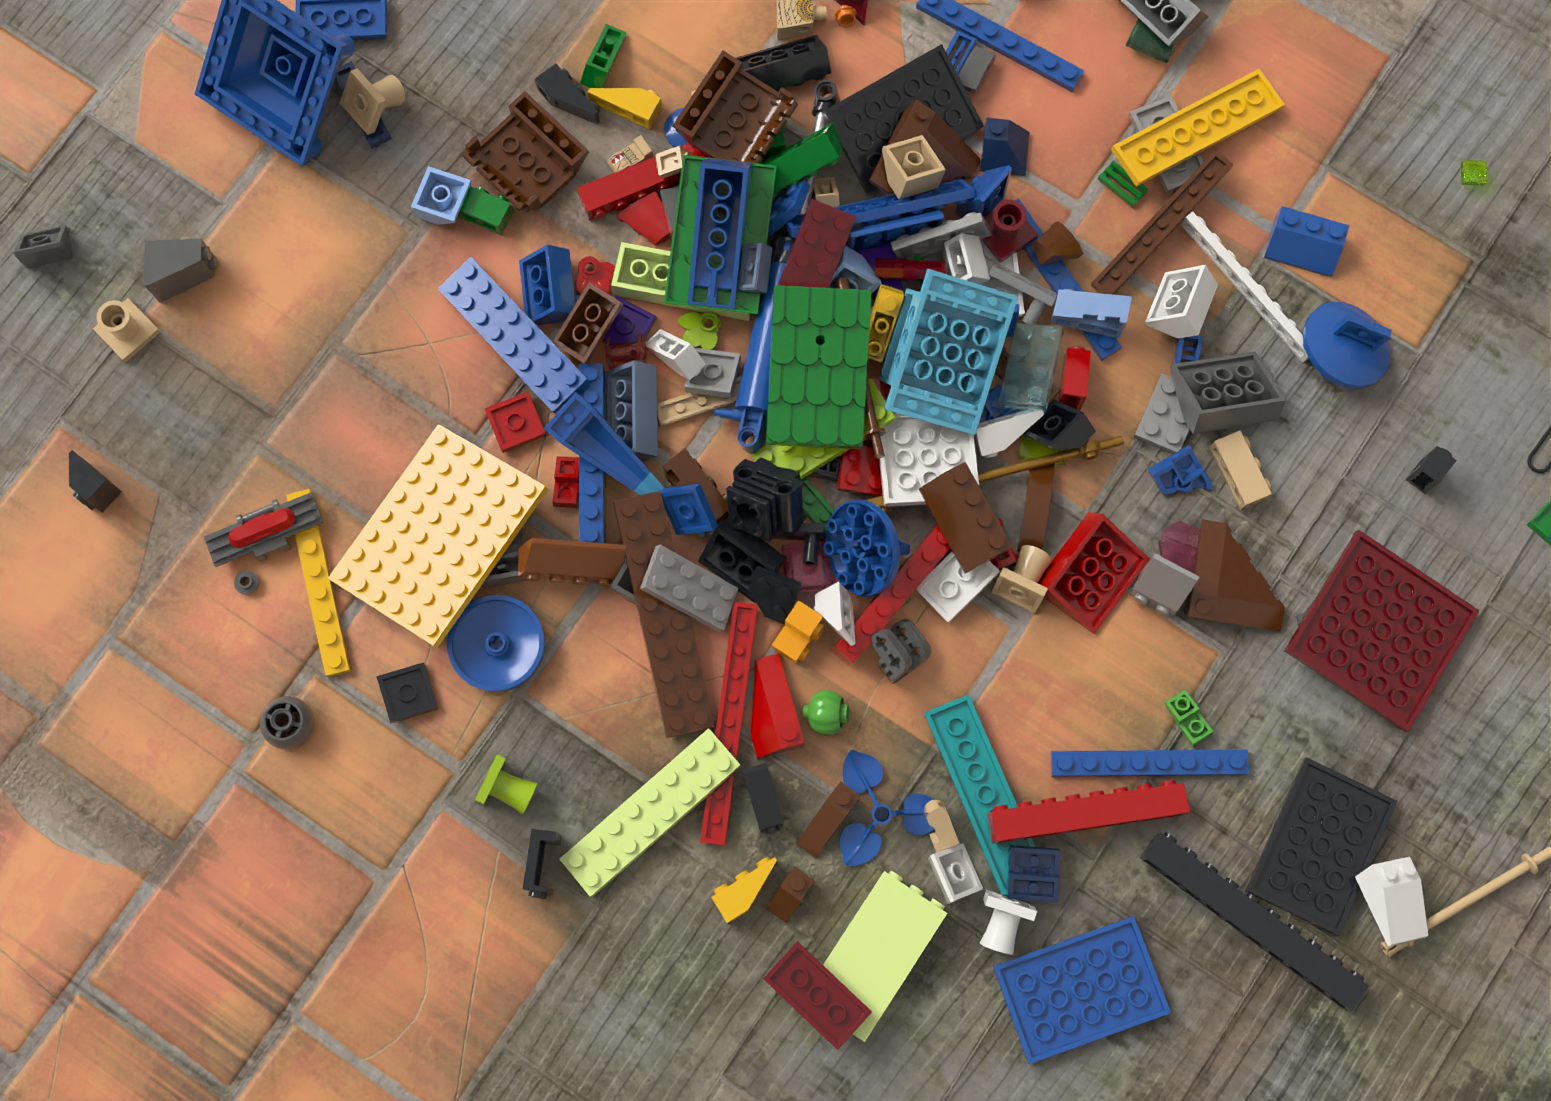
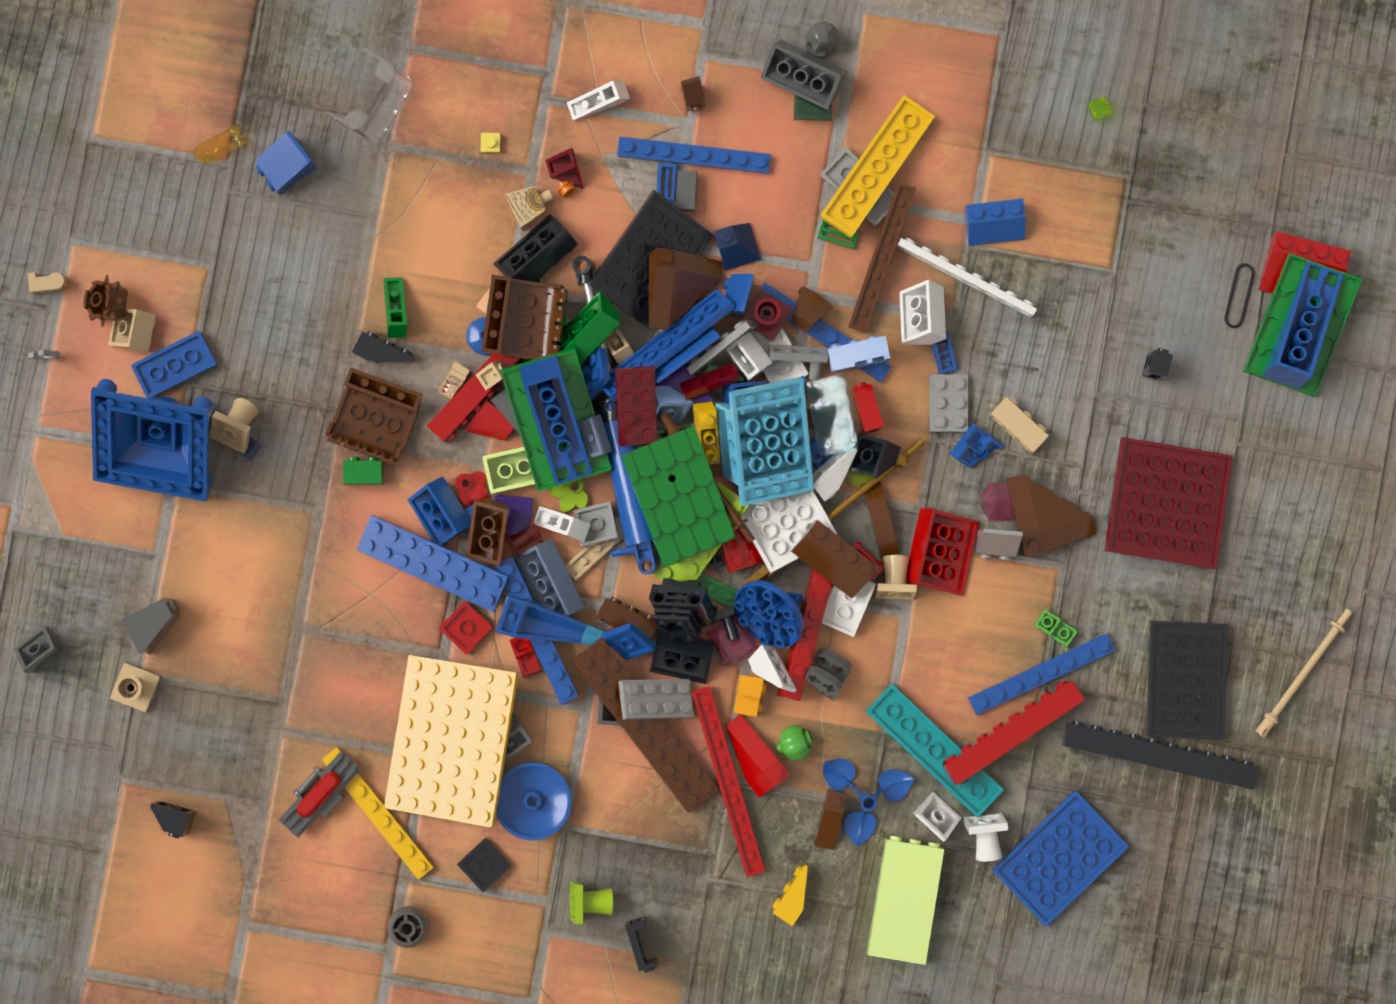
camera: 30 degrees left, 10 degrees up
dark grey plate [234,571,259,595] -> none
light blue slope [411,166,471,225] -> none
dark orange slope [518,538,626,586] -> none
yellowish green plate [560,728,741,897] -> none
yellow slope [588,88,662,130] -> none
black slope [742,763,784,834] -> none
black plate [748,566,802,624] -> none
dark red plate [763,941,872,1050] -> none
reddish brown slope [766,866,815,923] -> none
tan slope [882,135,946,200] -> none
tan leg [924,800,960,853] -> none
dark blue slope [1007,845,1061,902] -> none
dark grey slope [1170,351,1286,434] -> none
blue bracket [1303,302,1392,389] -> none
white slope [1355,857,1428,947] -> none

